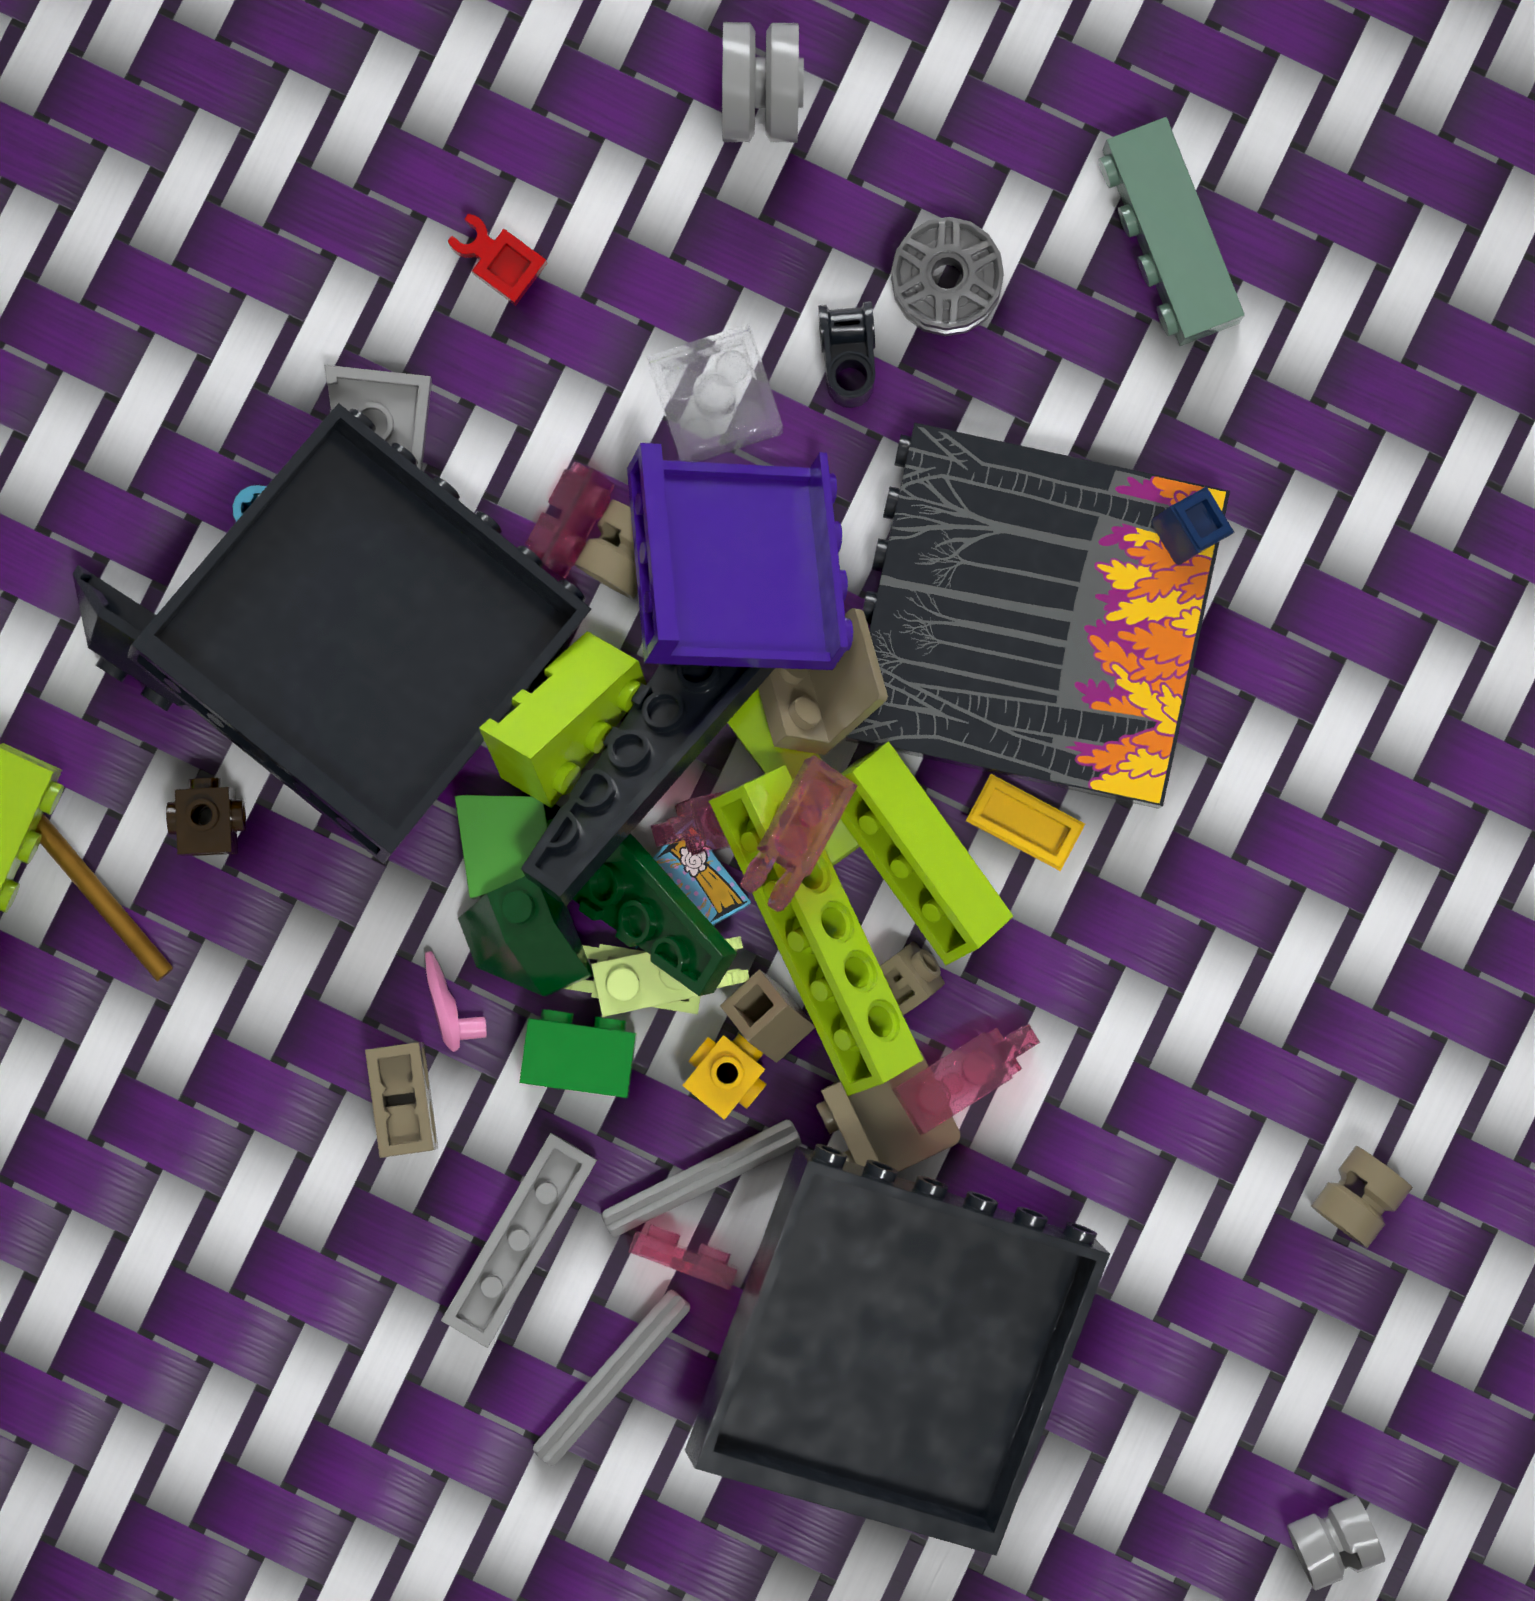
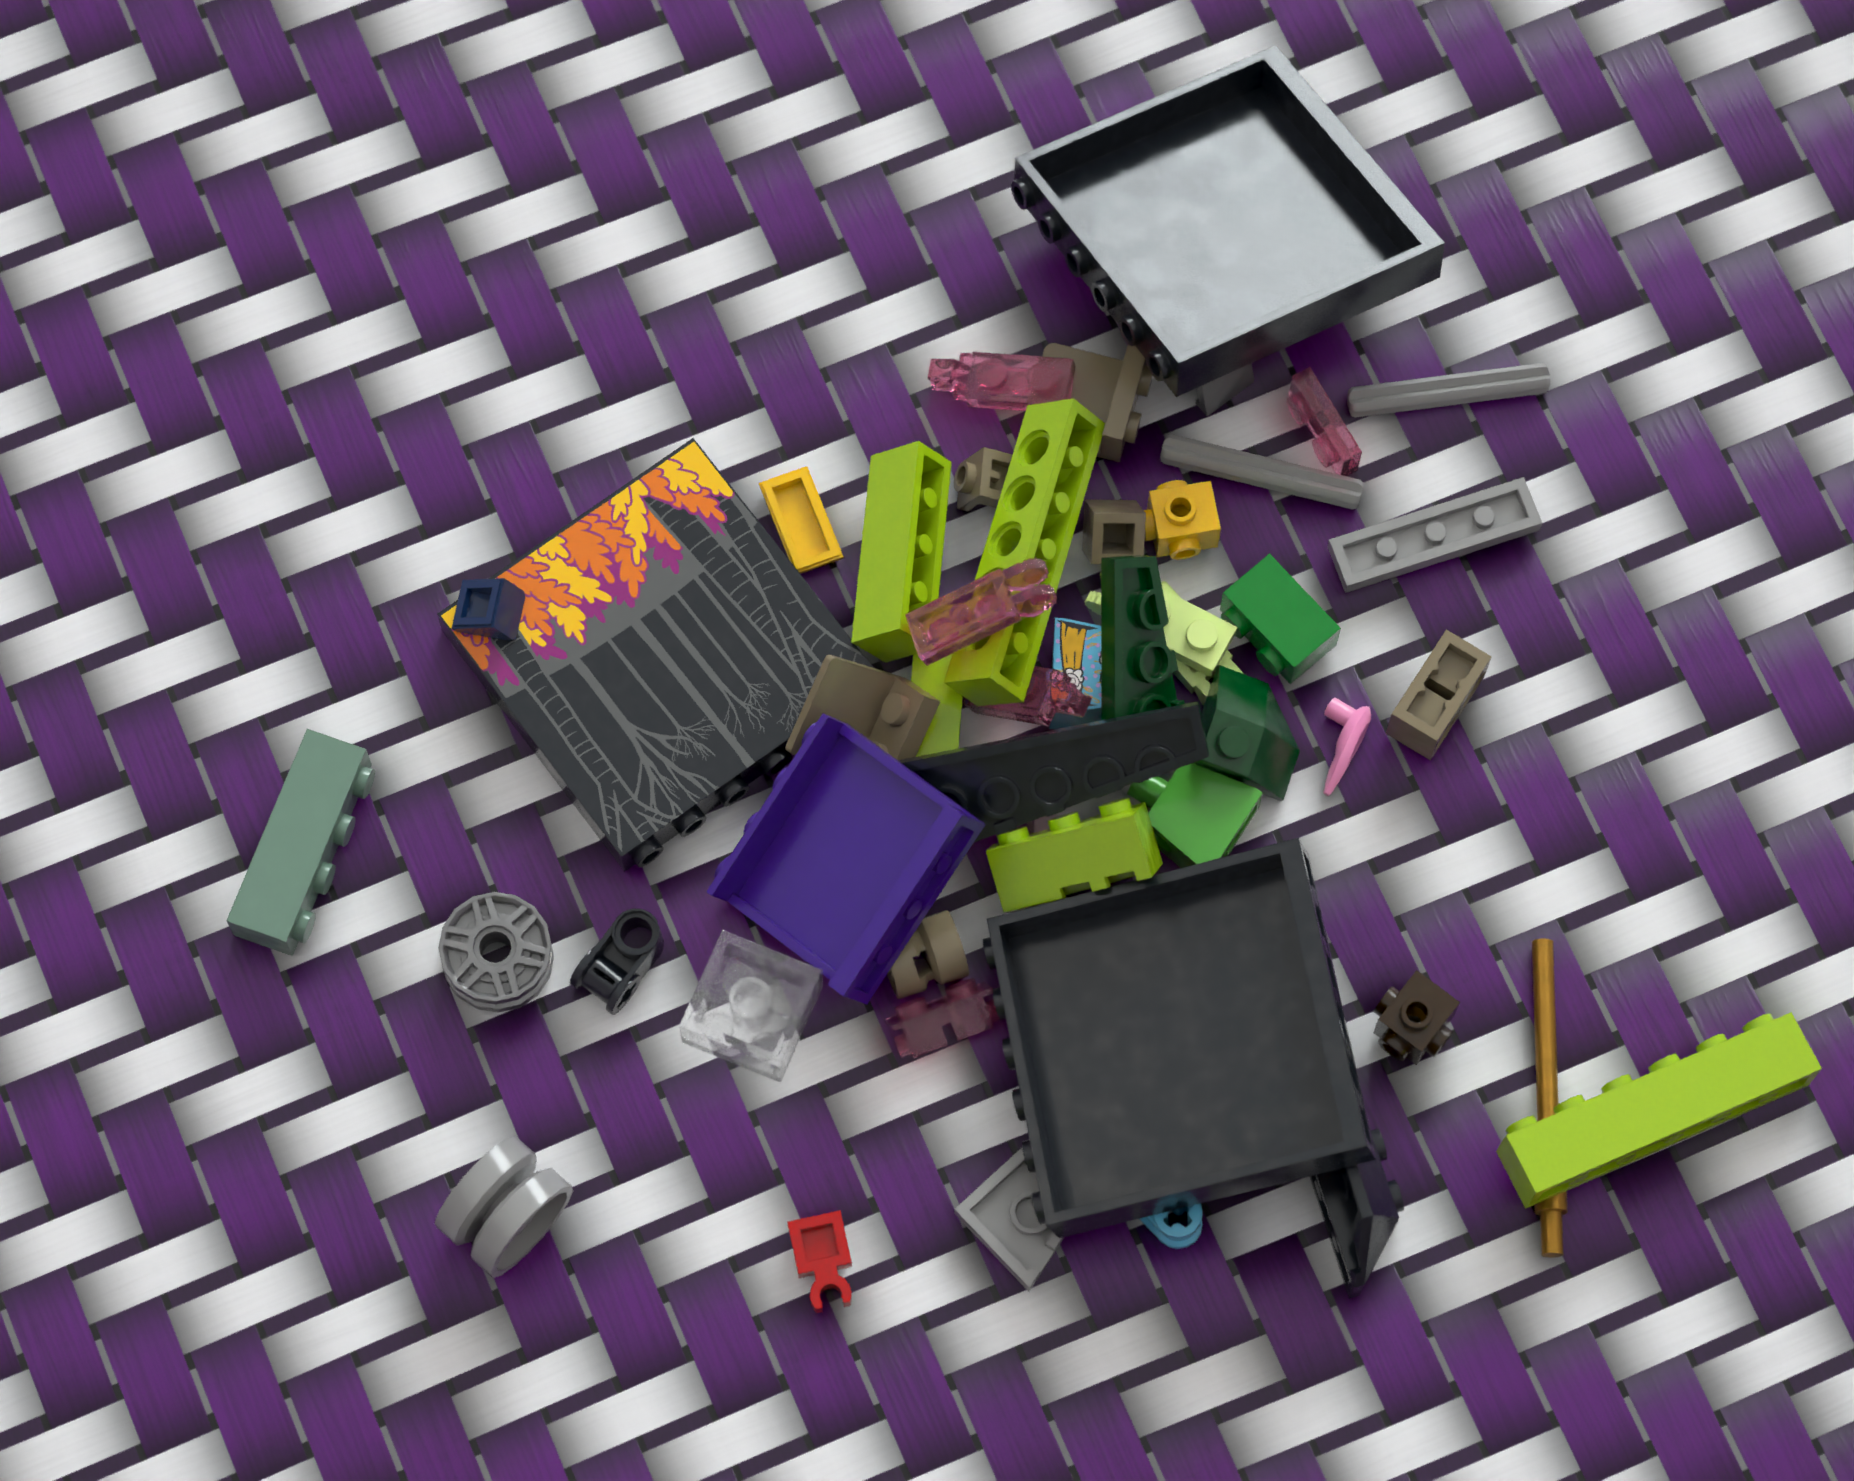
camera: 135 degrees left, 15 degrees down
dark tan wheel [1311,1146,1413,1248] -> none

